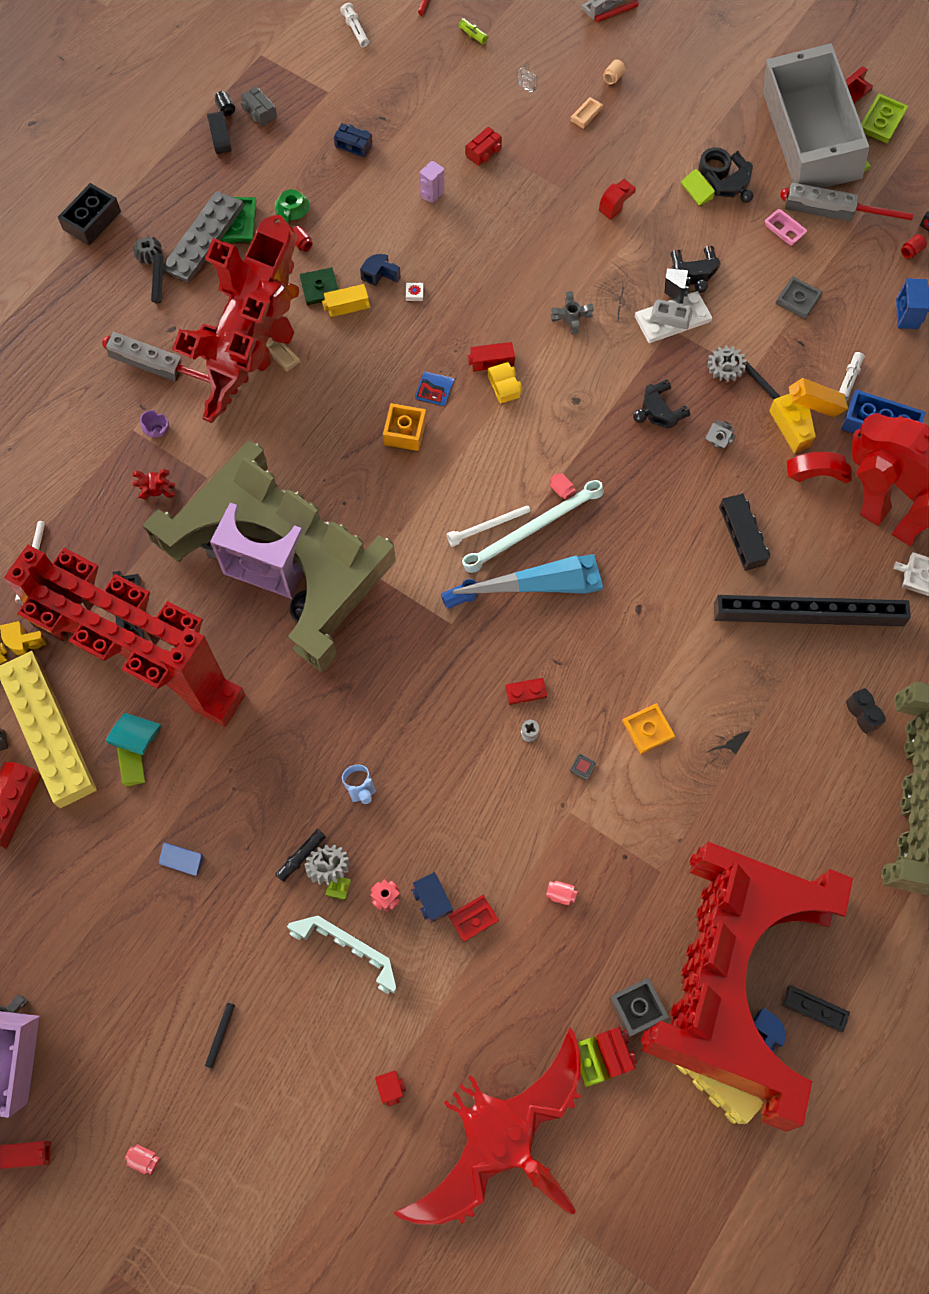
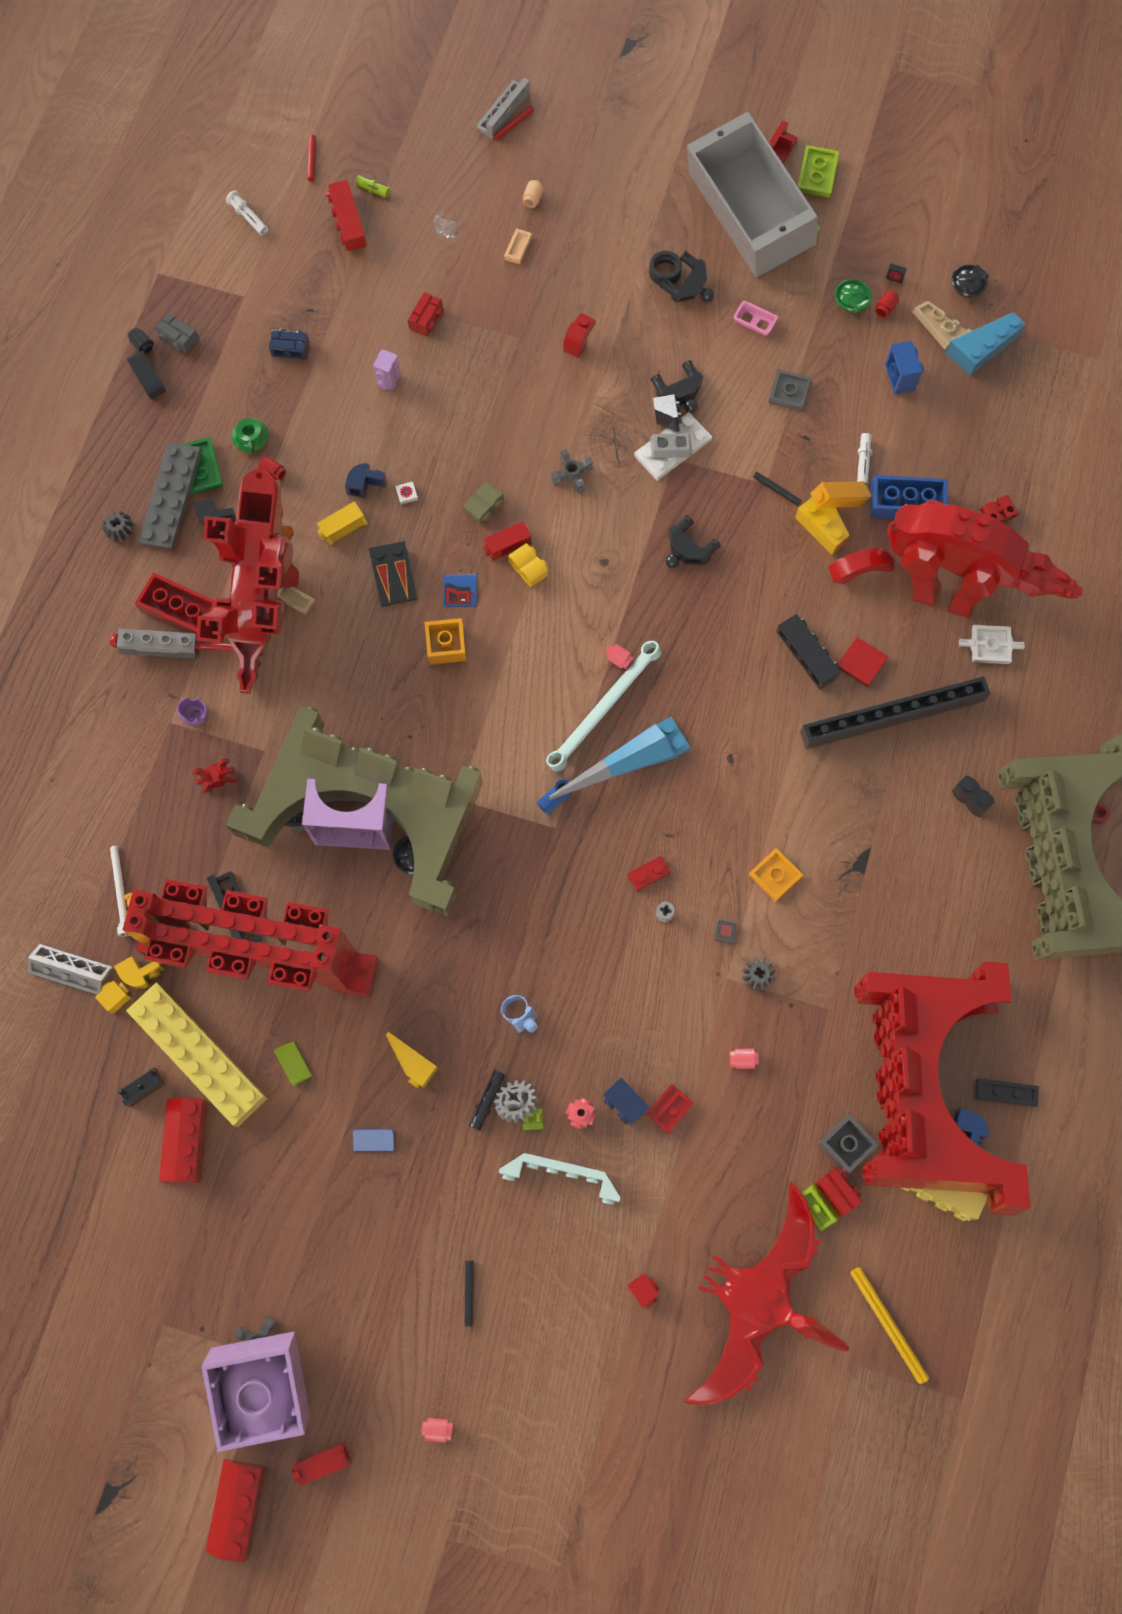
camera: 15 degrees left, 5 degrees up
black brick [58,183,121,245] -> none
teal slope [106,713,161,755] -> none
black axle [151,254,164,304] -> none
dark green plate [299,267,338,305] -> none
white piece [446,505,531,547] -> none
lime slope [681,169,715,206] -> none
brick [705,419,736,448] -> none
light grey gear [707,345,747,382] -> none
piece [780,183,914,221] -> none
none -> red brick [135,572,214,638]
none -> red brick [326,180,367,252]
none -> black slope [369,541,417,607]
none -> yellow slope [386,1032,438,1089]
none -> olive brick [463,481,504,525]
none -> dark grey gear [742,957,776,991]
none -> green piece [835,279,872,314]
none -> red tile [838,637,889,687]
none -> yellow axle [850,1267,929,1384]

